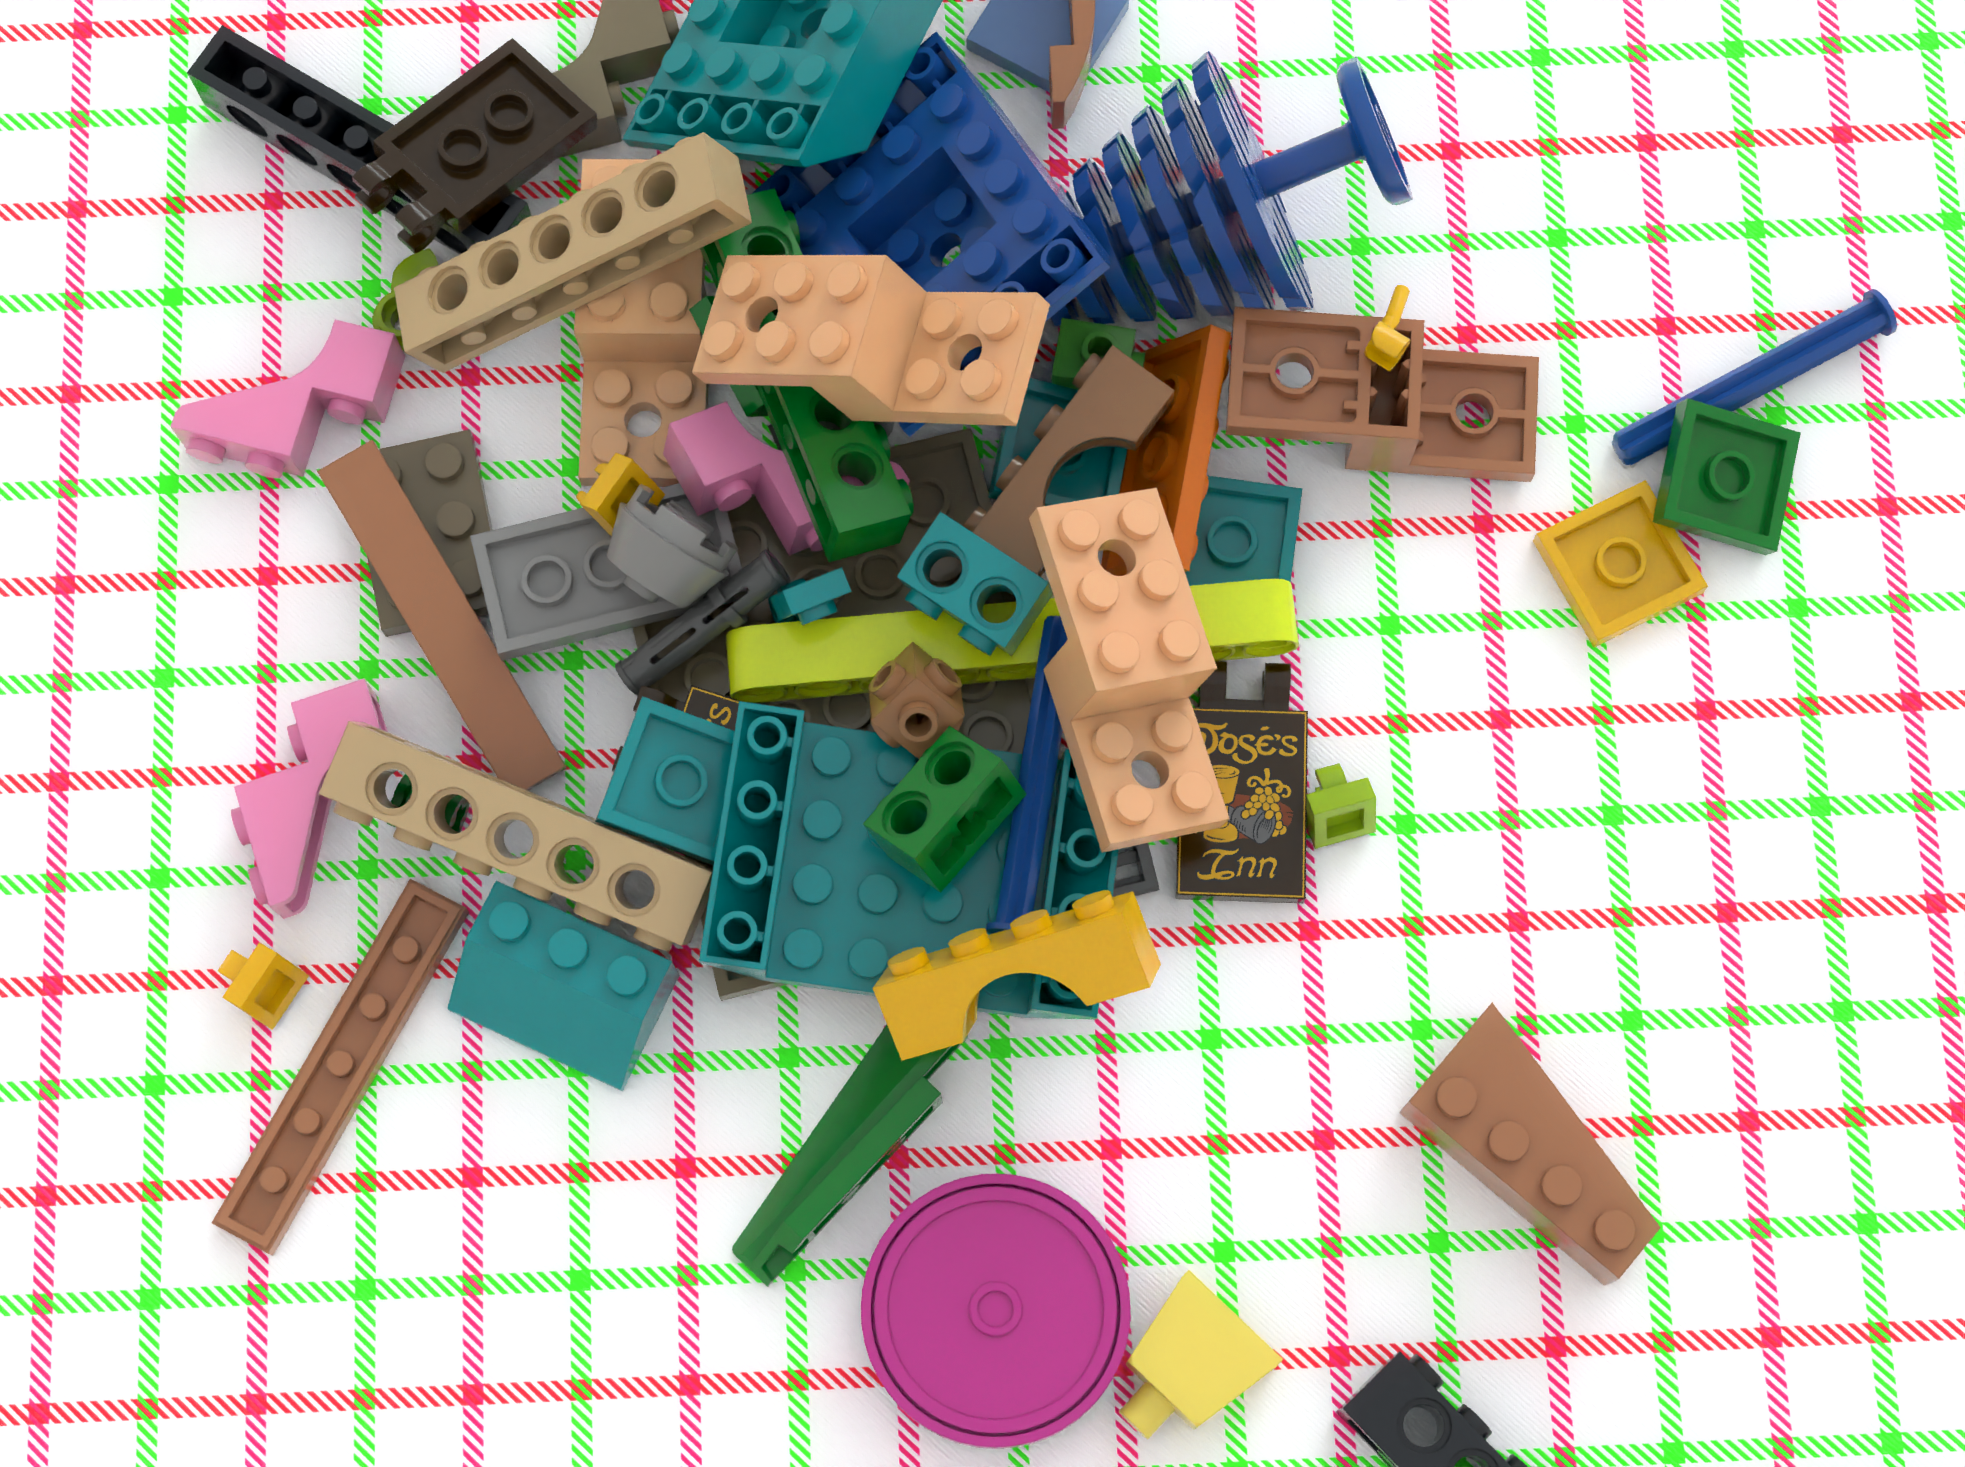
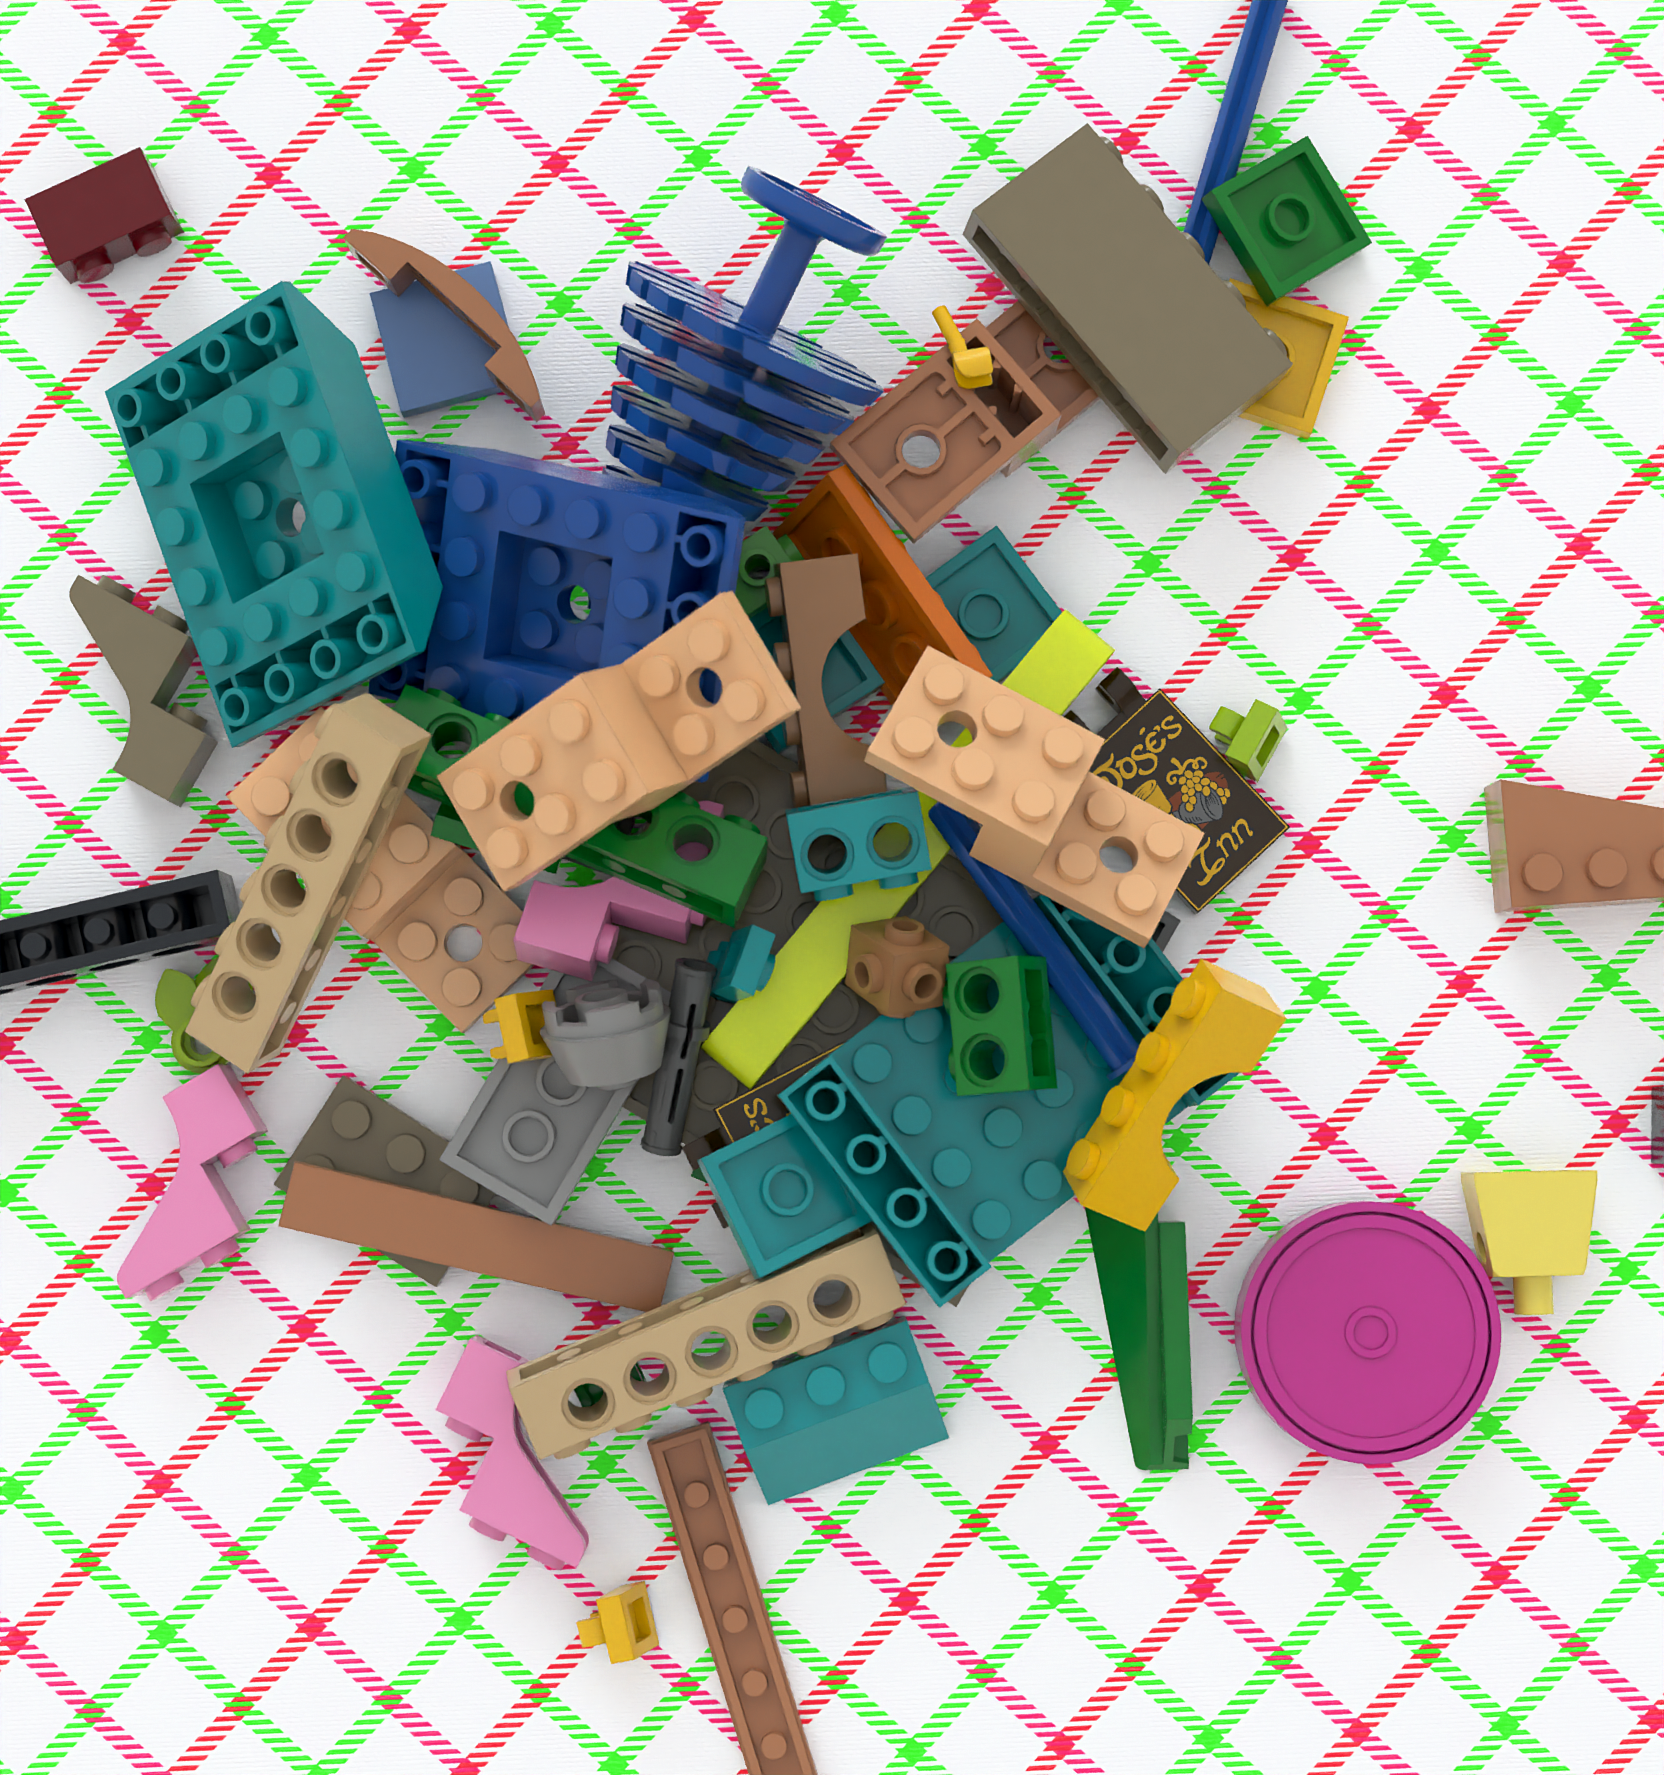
camera: 50 degrees left, 10 degrees up
dark brown tile [352,38,597,254] -> none
none -> dark tan brick [962,123,1293,474]

